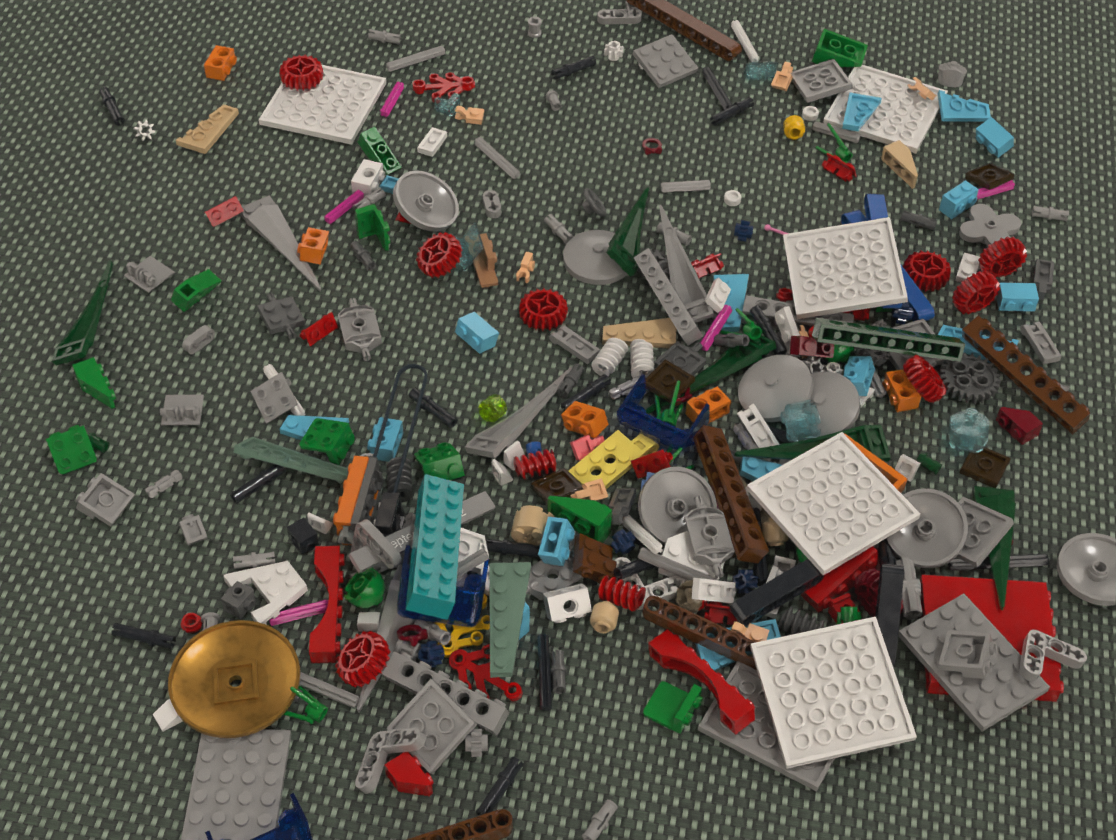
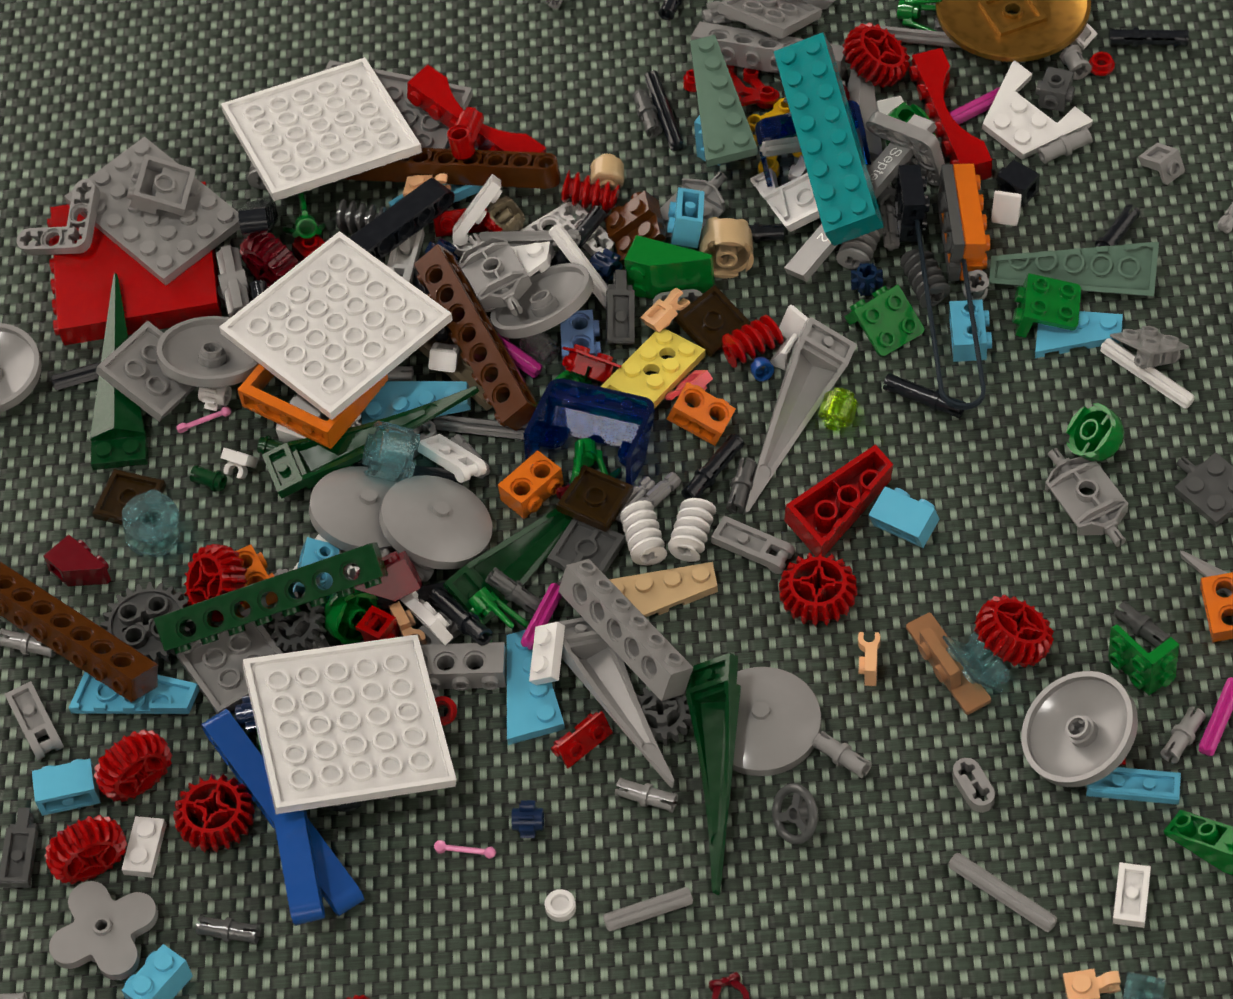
camera: 175 degrees right, 5 degrees up
red hinge [300,312,338,346] -> none
white brick [351,159,385,196] -> none
white brick [542,584,592,623] -> none
green bracket [643,681,703,734] -> none
none -> red piece [447,107,484,160]
none -> red wedge [784,444,893,557]
none -> green cylinder [1066,403,1124,461]

